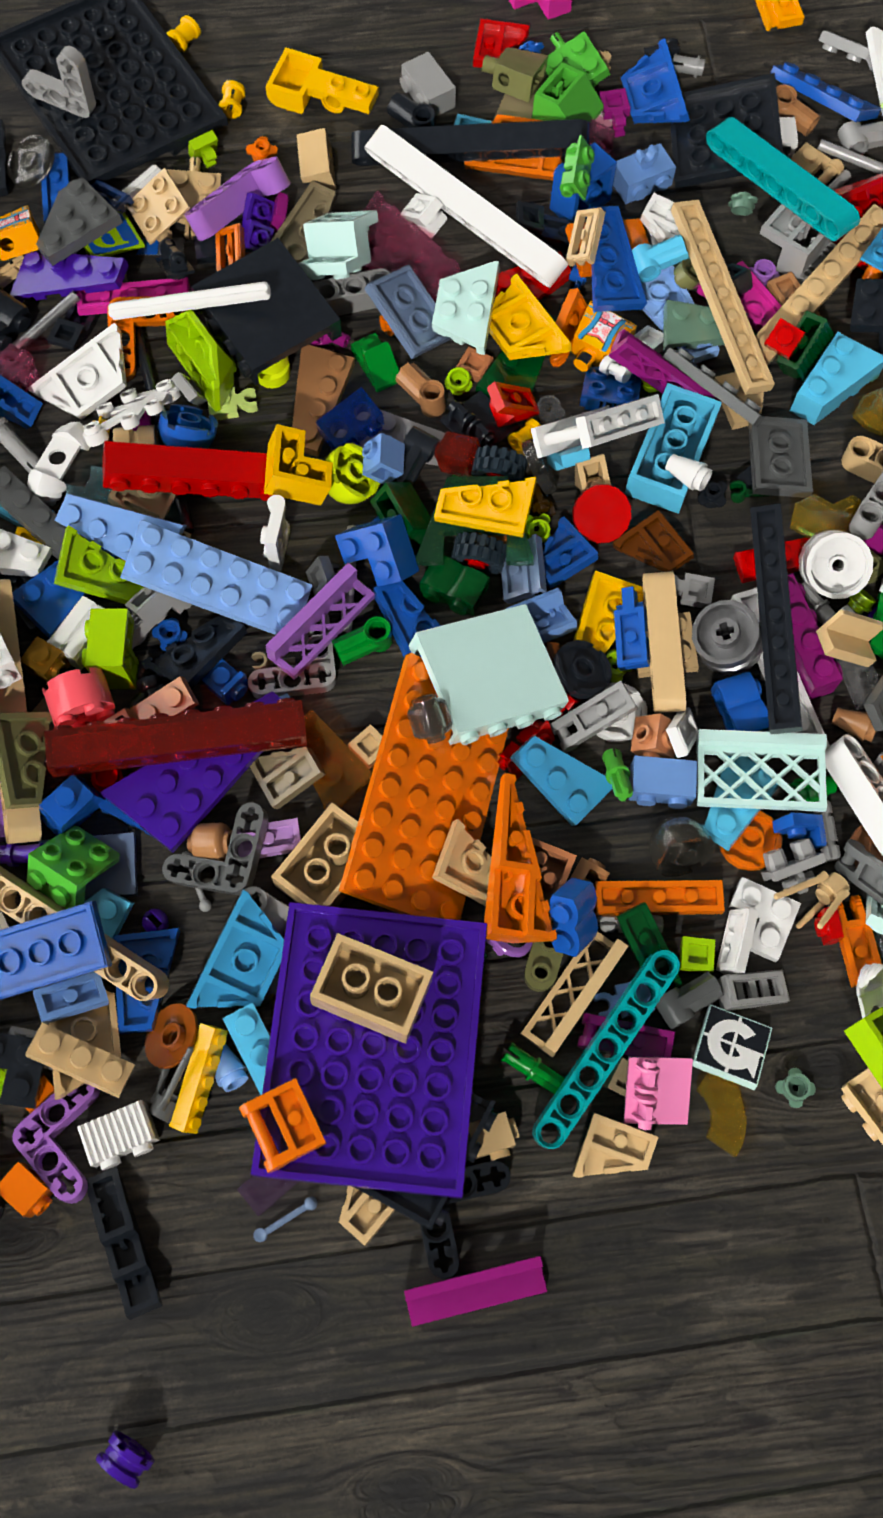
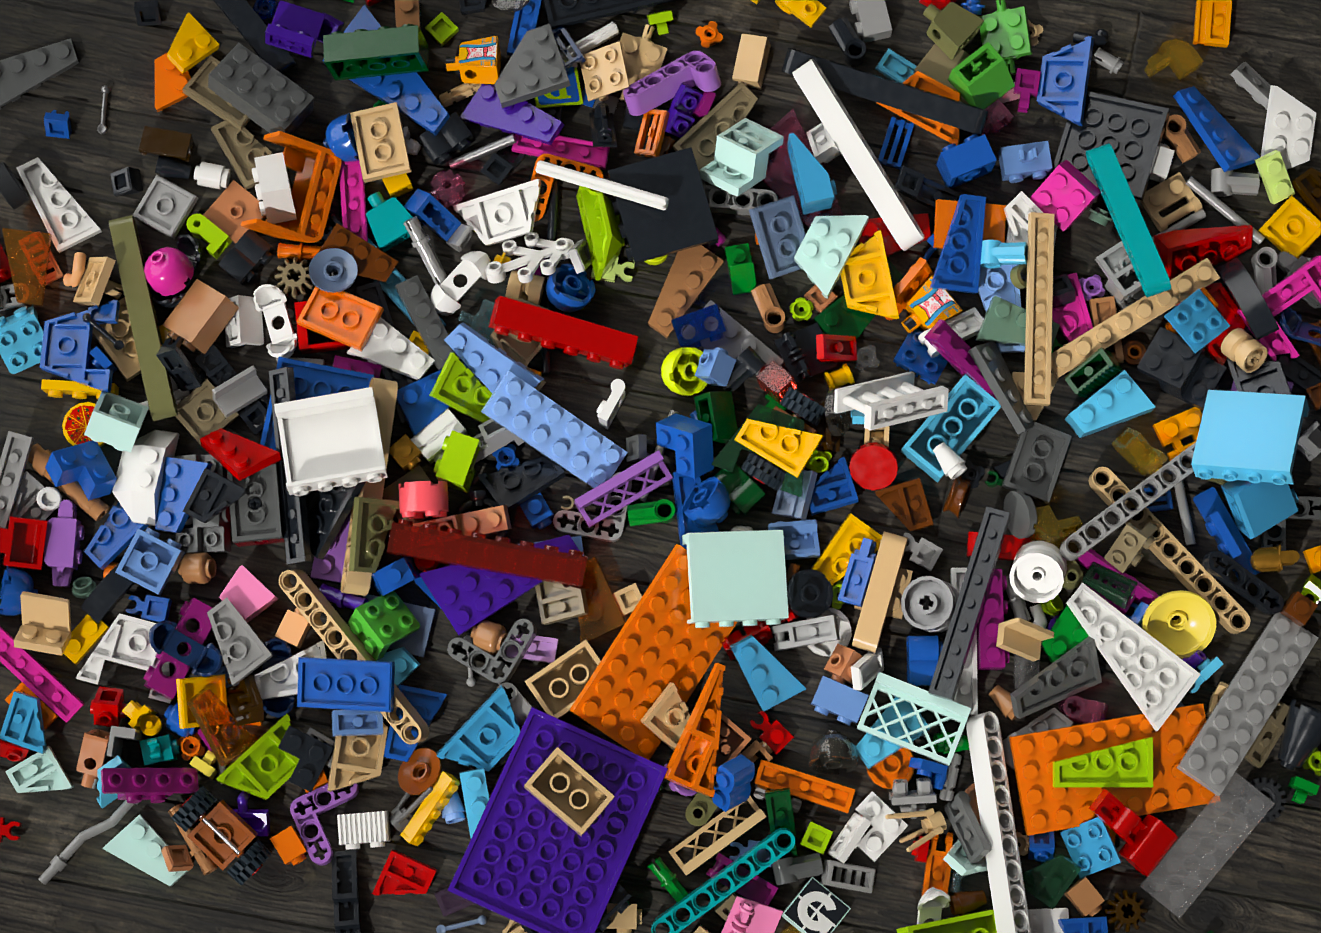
camera: 20 degrees right, 10 degrees up
tan plate [26,1022,135,1098] -> none
dark purple hinge [142,909,169,932] -> none
orange plate [239,1078,326,1173] -> none
yellow brick [264,424,333,506] -> none
clear smoke head [407,694,453,744] -> none
bright green hinge [559,135,594,200] -> none
tan tile [566,207,605,266] -> none
bright green axle [602,748,633,801] -> none
red plate [764,318,805,360] -> none
none -> red wing [372,849,437,895]
none -> light grey slope [446,224,473,252]
none -> blue cylinder [682,477,731,526]
none -> red plate [750,711,794,755]
none -> dark azure slope [787,133,837,215]
none -> blue tile [878,117,914,170]
none -> reddish brown piece [943,475,971,519]
none -> dark grey tile [1003,490,1037,539]
none -> dark pink brick [1029,159,1101,231]
none -> reddish brown plate [1122,341,1146,365]
none -> clear yellow brick [1144,39,1203,81]

